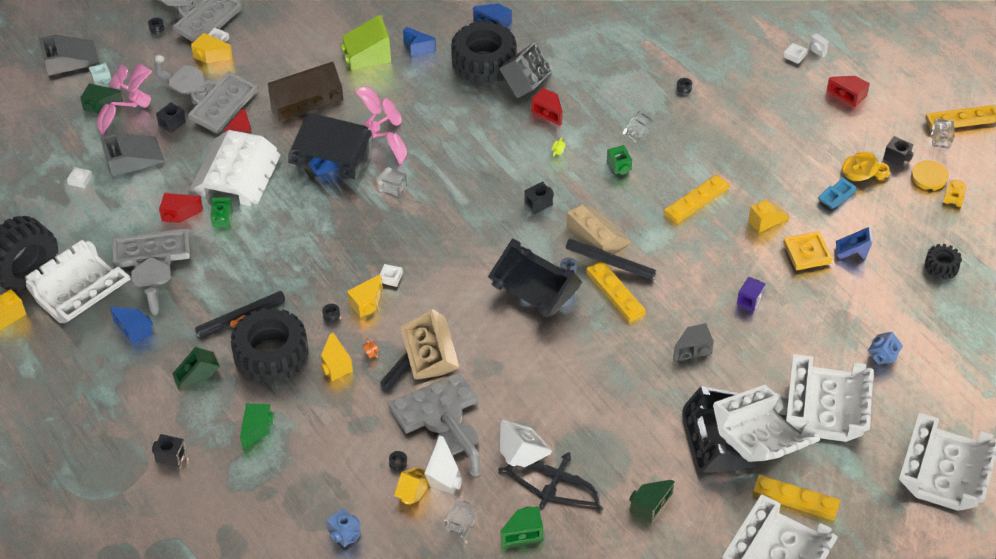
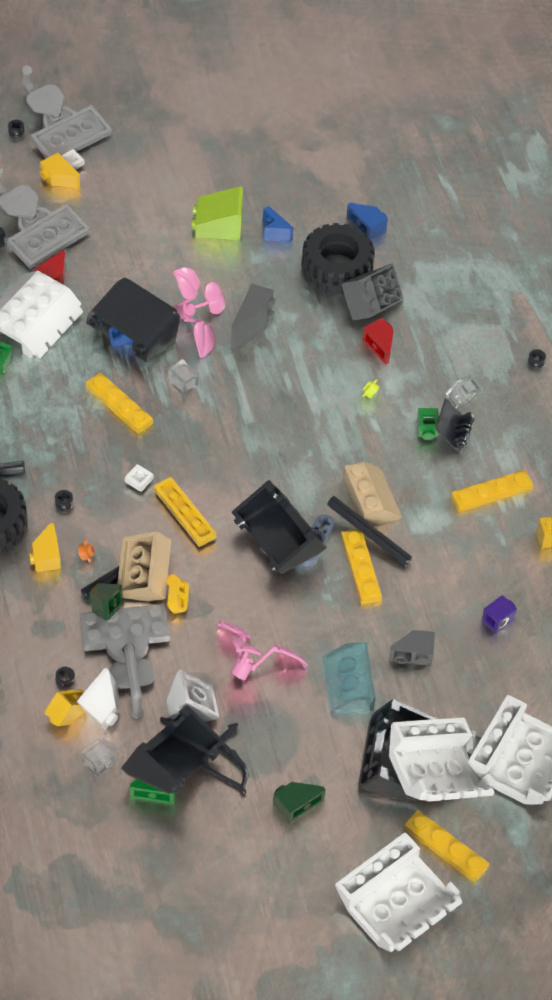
camera: 15 degrees right, 5 degrees up
dark brown slope [267,61,344,121] -> none
yellow slope [347,274,383,318] -> none
black brick [524,181,554,214] -> none
none -> yellow plate [85,372,153,434]
none -> dark green slope [89,583,123,620]
none -> black windscreen [121,705,225,795]
none -> yellow plate [154,477,217,547]
none -> yellow plate [166,574,189,614]
none -> bright pink plant [217,620,307,680]
none -> dark grey slope [231,284,276,352]
none -> clear light blue slope [322,642,376,715]
none -> black hinge [435,398,475,453]

